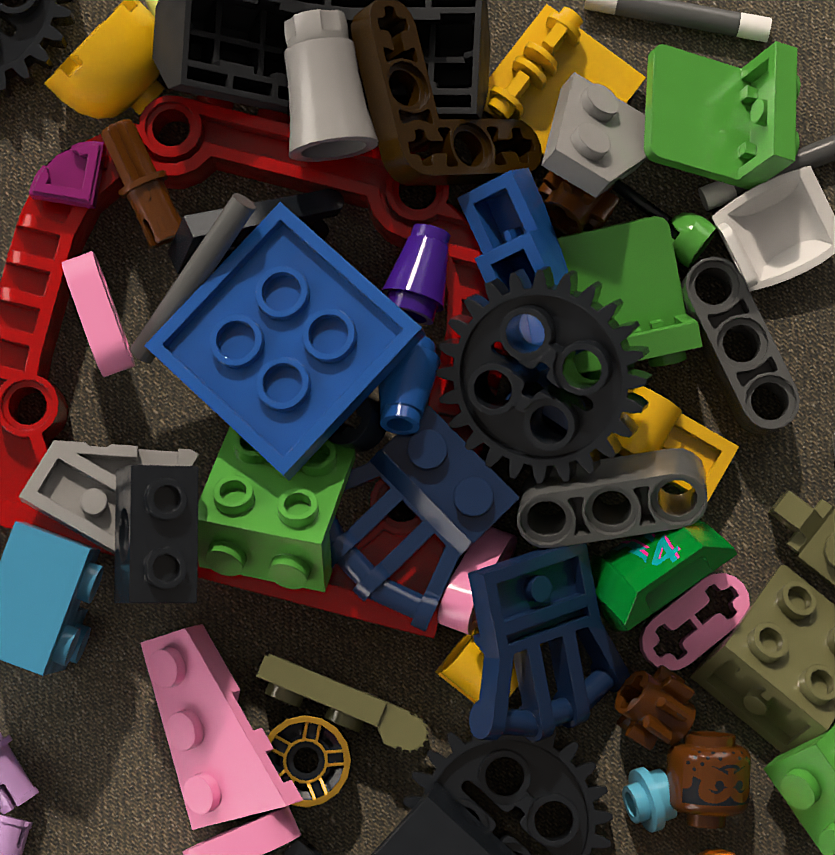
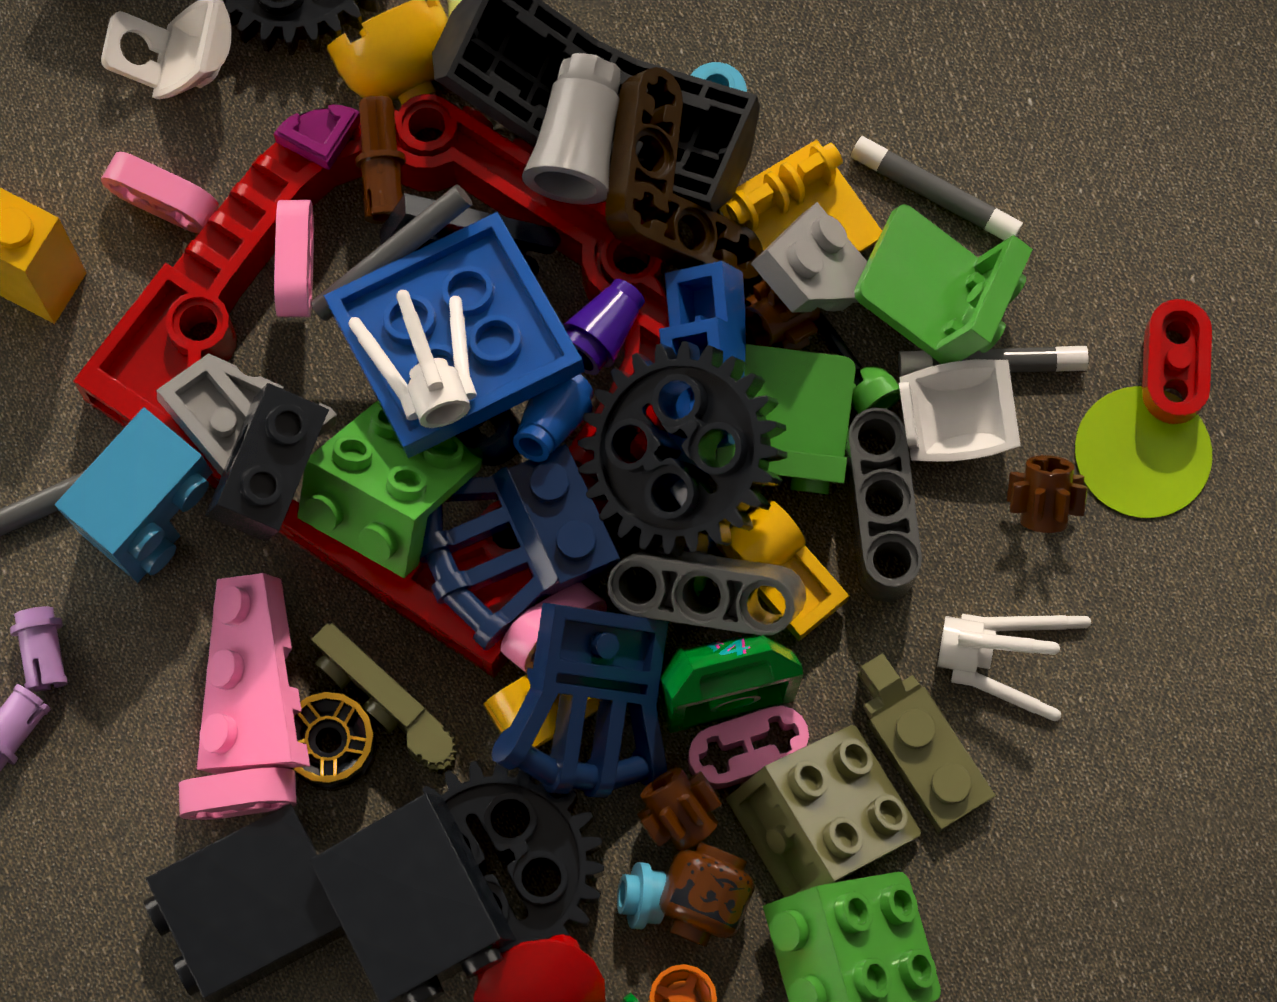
camera: 20 degrees right, 10 degrees down
none -> white plant [349,290,477,428]

